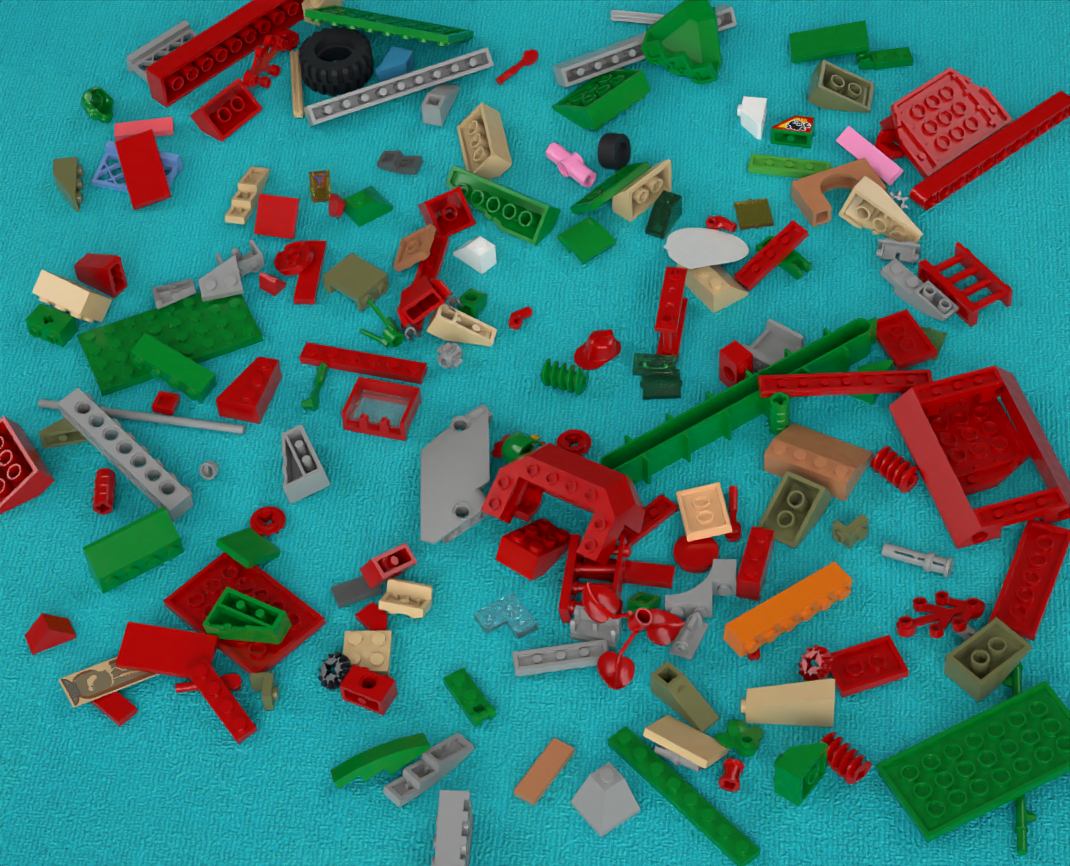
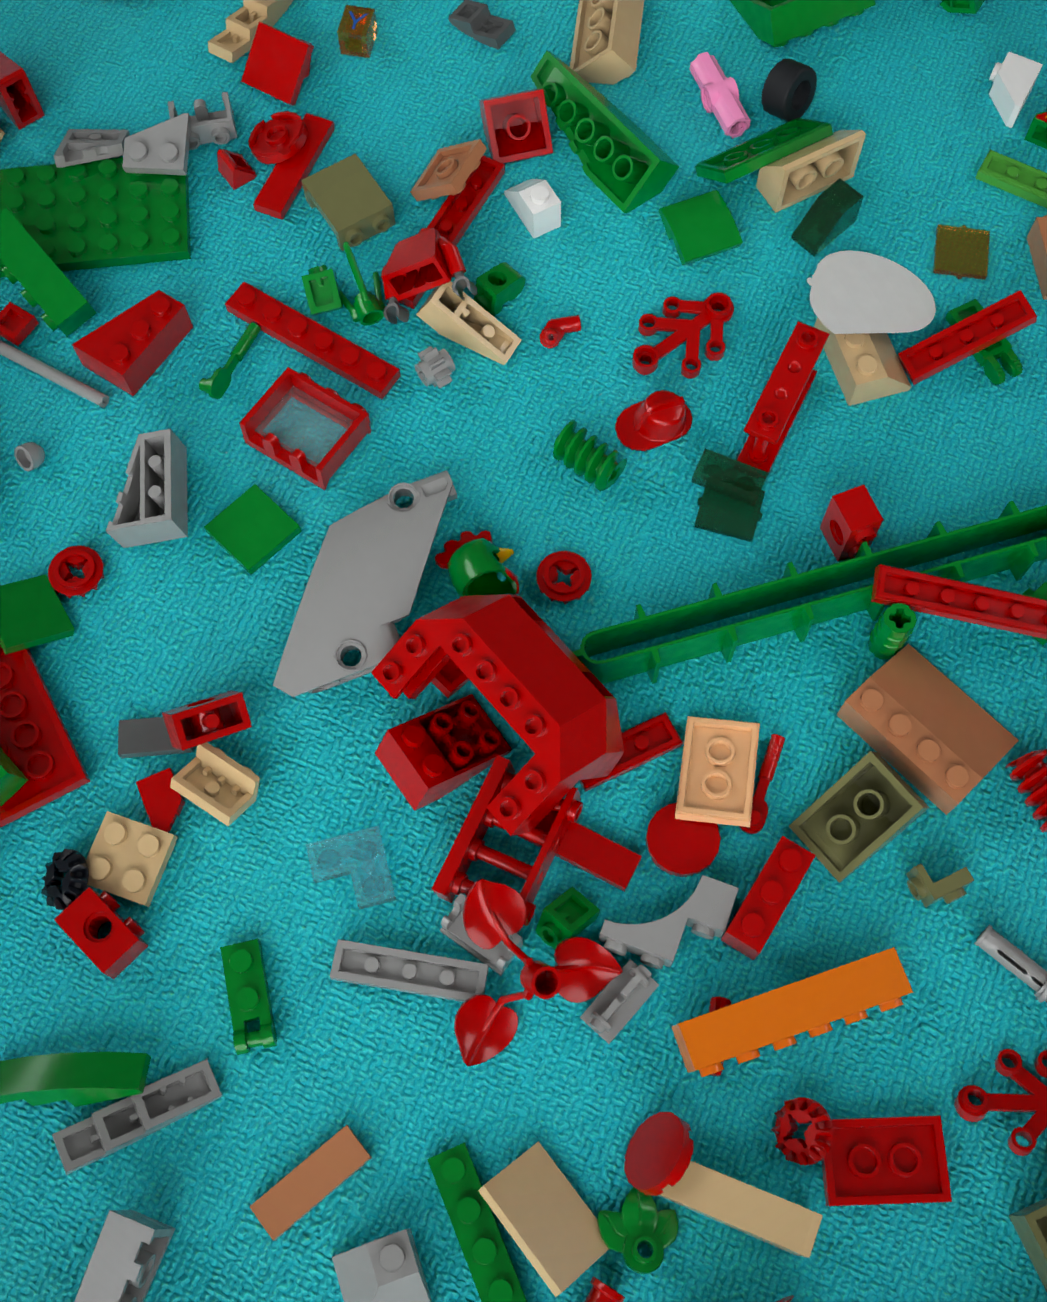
camera: 15 degrees right, 20 degrees up
red tile [328,194,345,218] -> none
green slope [343,185,393,227] -> none
olive slope [650,661,719,733] -> none
red arm [706,215,737,233] -> none
light grey panel [742,319,804,373] -> none
none -> green tile [204,484,301,575]
none -> green bracket [301,265,344,316]
none -> red tile [624,1112,693,1196]
none -> red plant [632,292,734,379]

